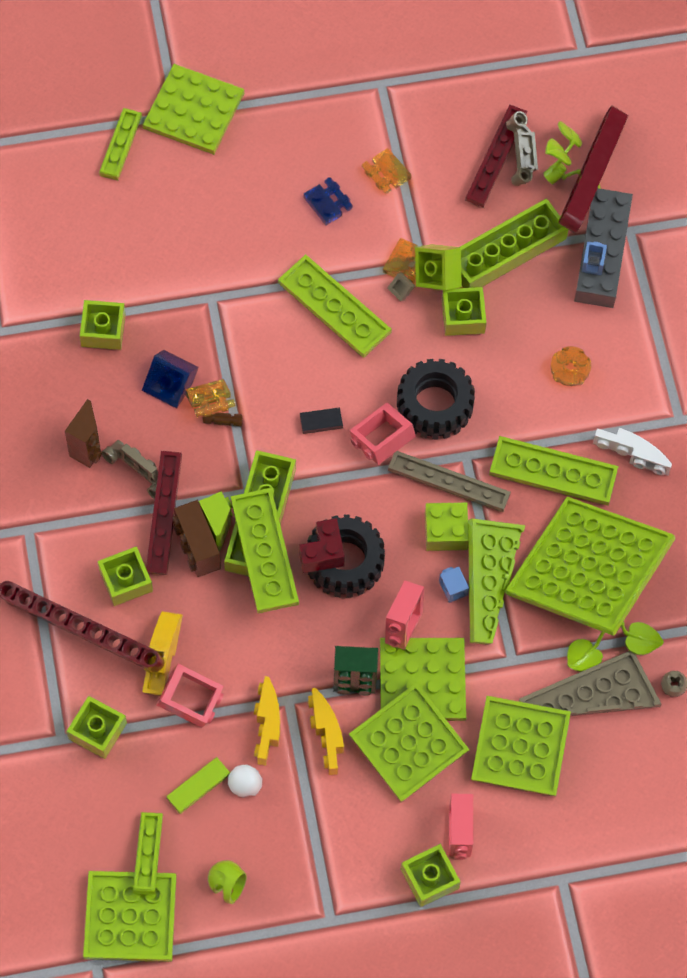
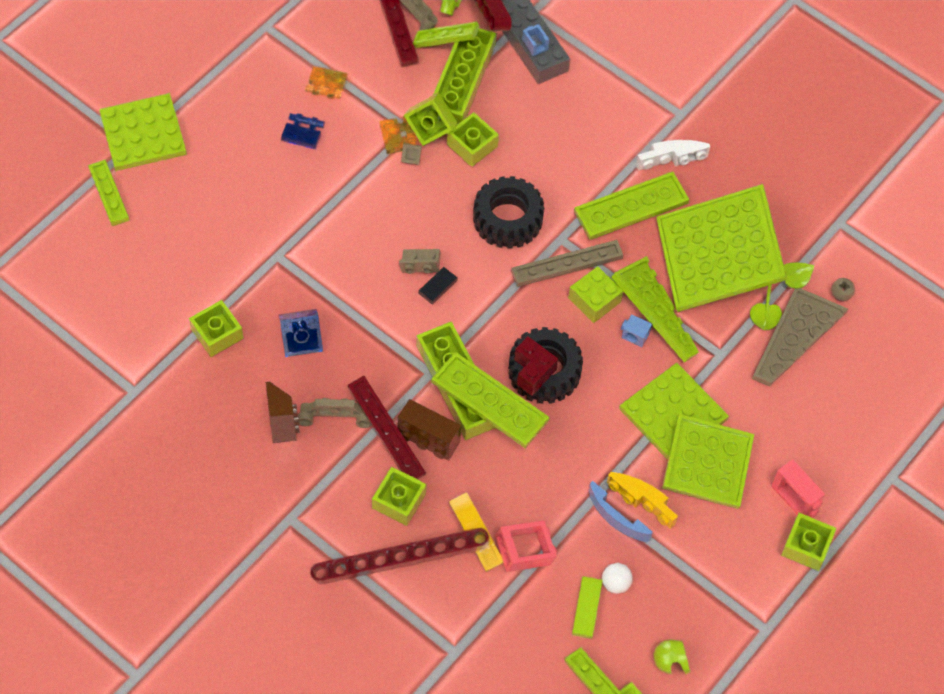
camera: 40 degrees left, 5 degrees down
lime brick [66,696,127,759] -> none
clear yellow plate [185,379,236,417] -> none
lime slope [199,491,233,551] -> none
reddish brown axle [203,411,243,426] -> none
yellow slope [254,676,280,766] -> none
lime plate [278,254,392,358] -> none
dark green brick [333,646,378,696] -> none
coral window [350,403,416,465] -> none
coral window [385,581,424,650] -> none
lime plate [471,696,571,797] -> none
clear yellow plate [550,346,591,386] -> none
none -> dark tan bracket [399,249,441,274]
none -> lime tile [413,22,479,48]
none -> medium blue slope [588,481,653,542]

